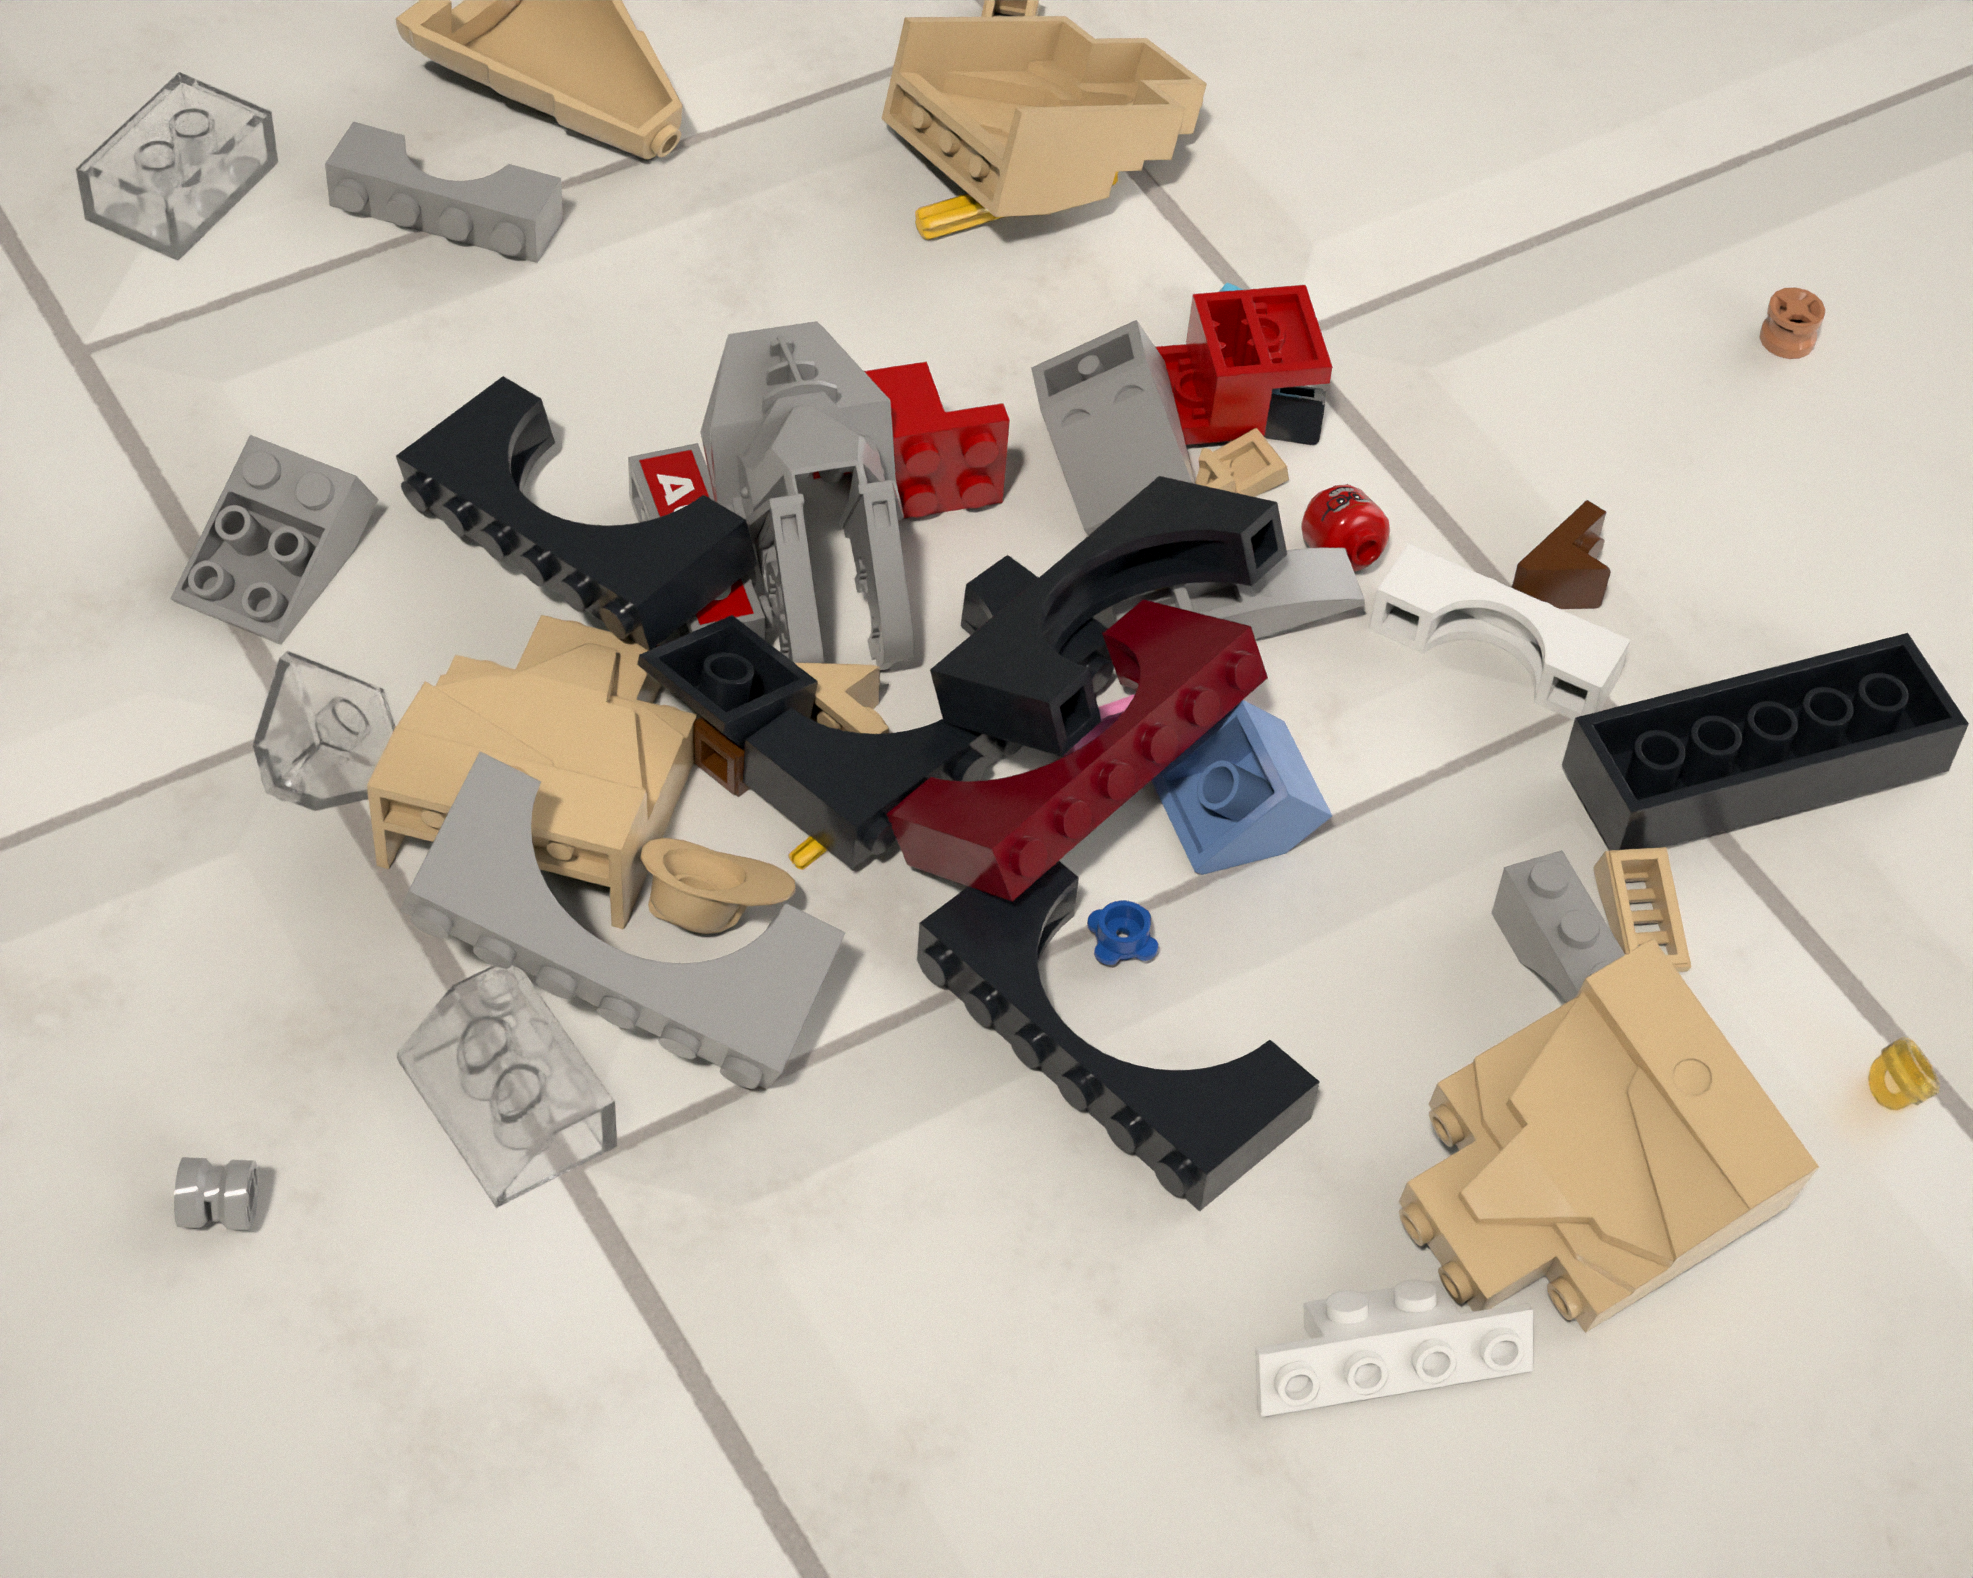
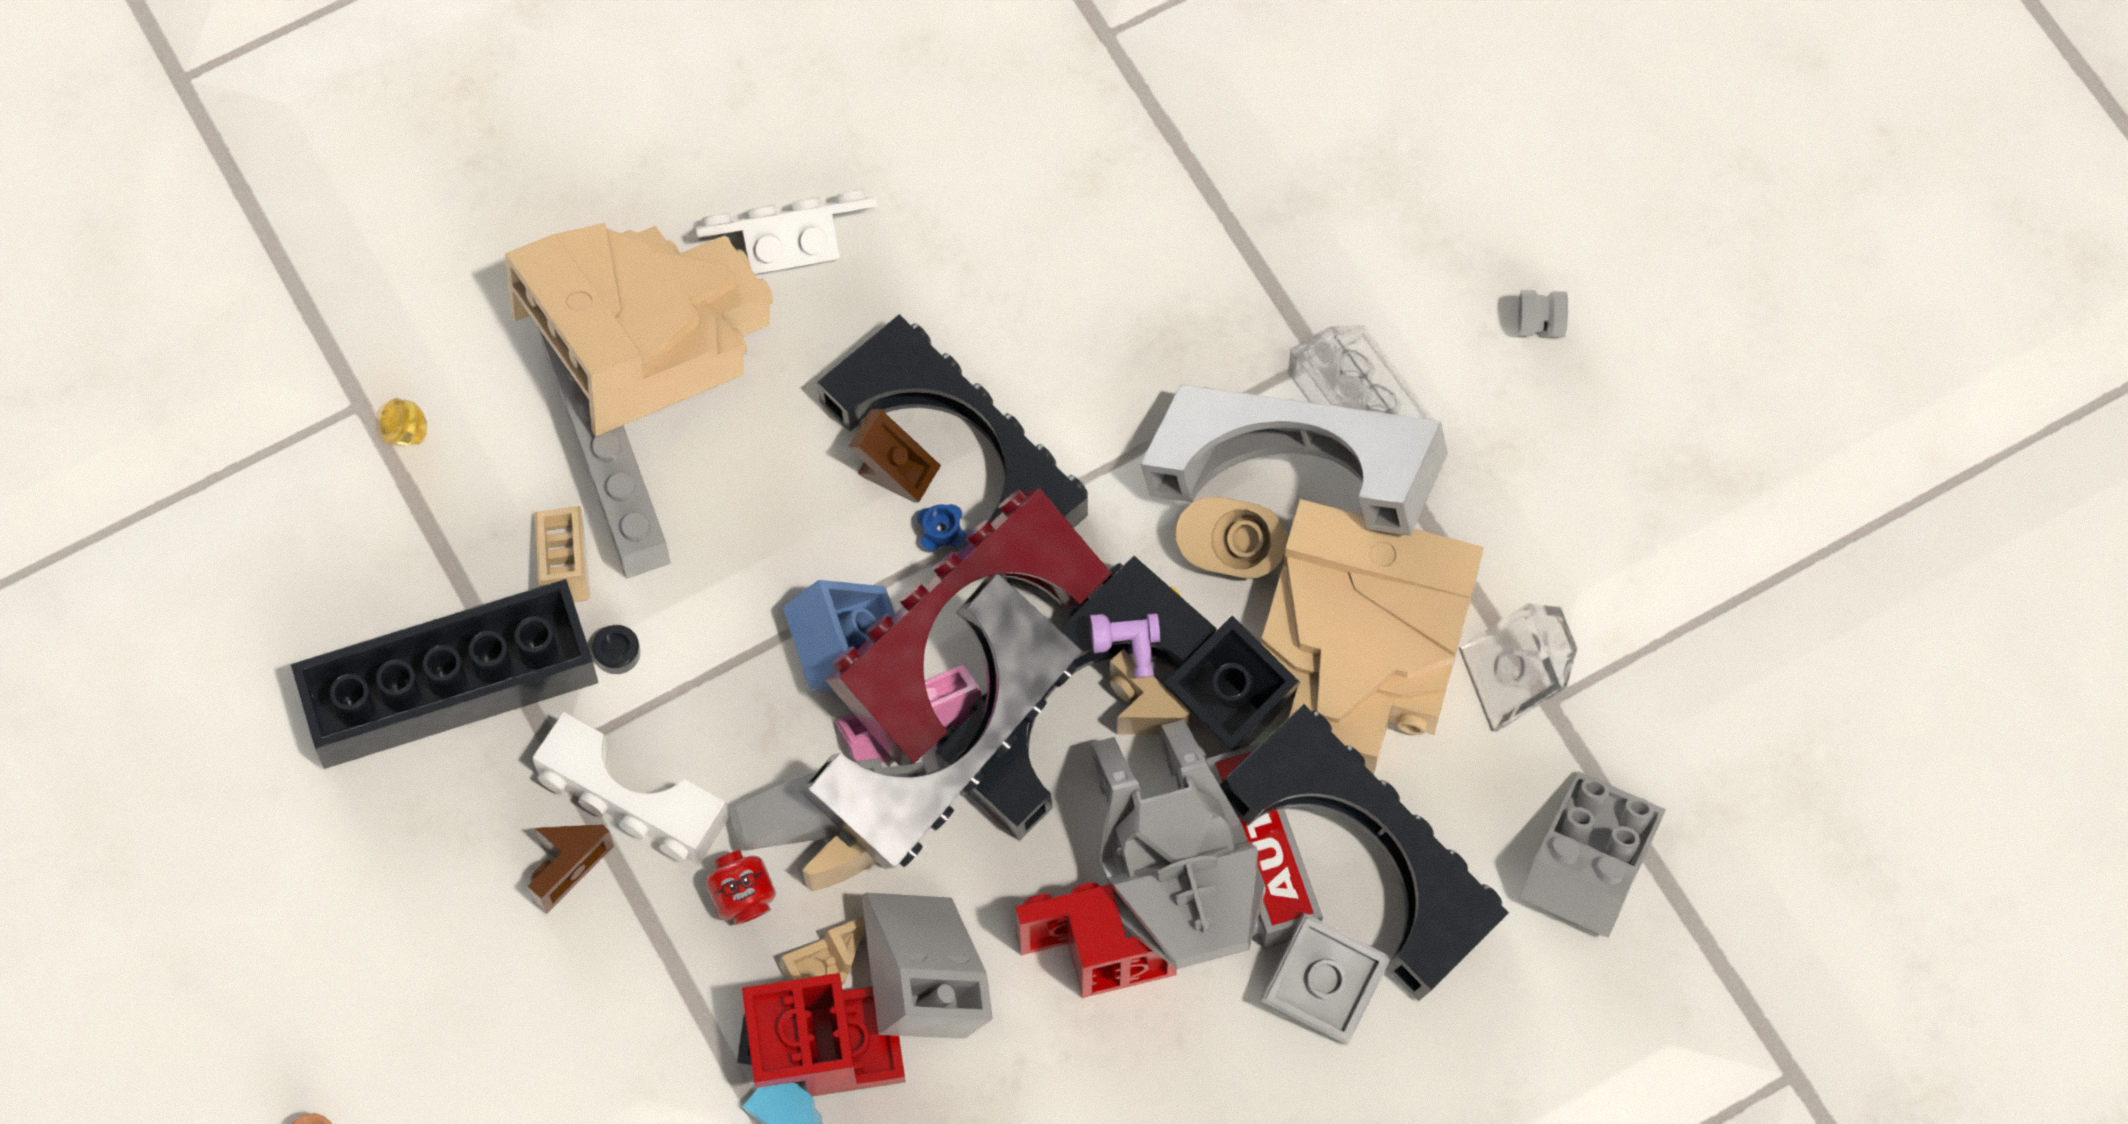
camera: 175 degrees left, 15 degrees up
none -> black tile [592,625,641,674]
none -> reddish brown slope [848,409,941,502]
none -> lavender piece [1090,613,1160,678]
none -> light grey tile [1259,912,1392,1045]

